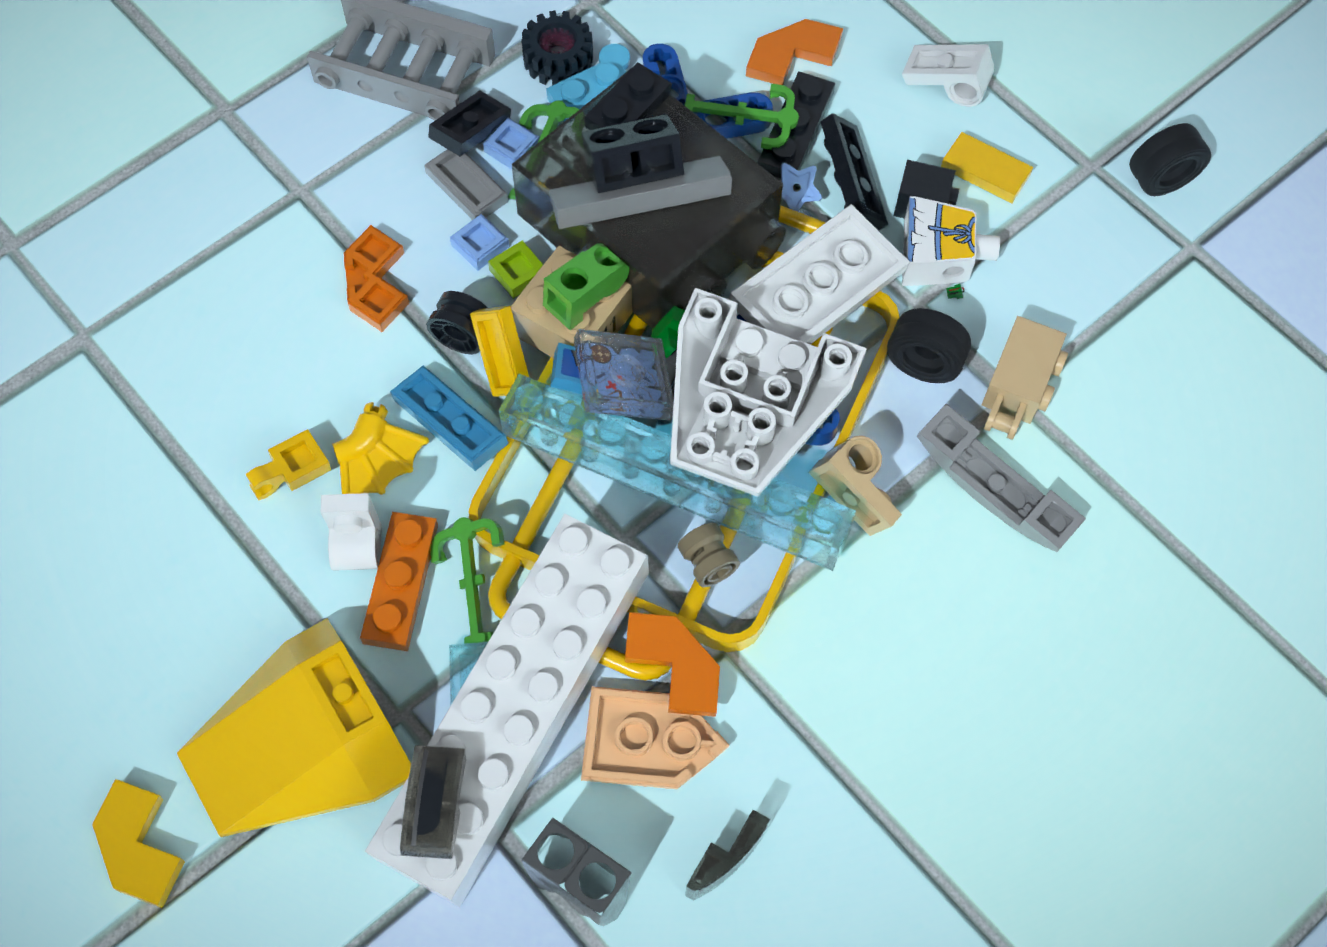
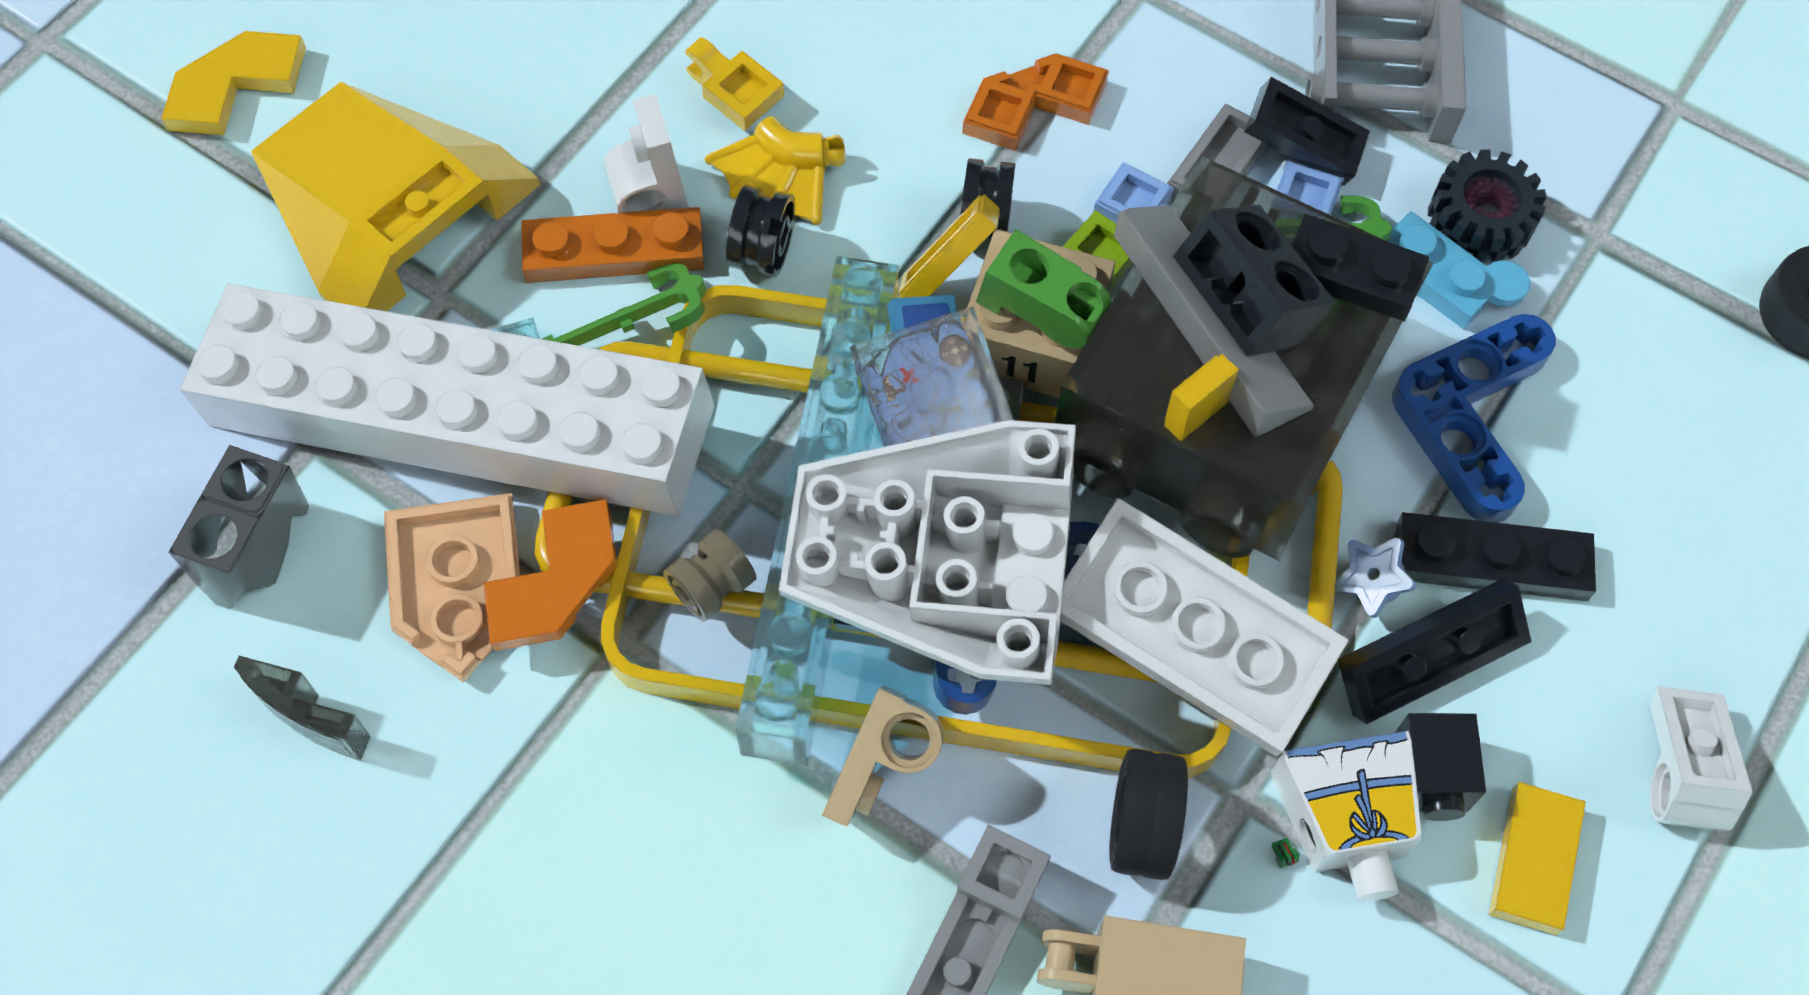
camera: 75 degrees right, 0 degrees up
dark azure tile [390,365,509,471] -> none
clear smoke slope [400,745,467,859] -> none
bright green piece [683,84,799,150] -> none
orange tile [745,19,843,85] -> none
none -> black wheel [726,184,796,277]
none -> yellow tile [1164,354,1239,441]

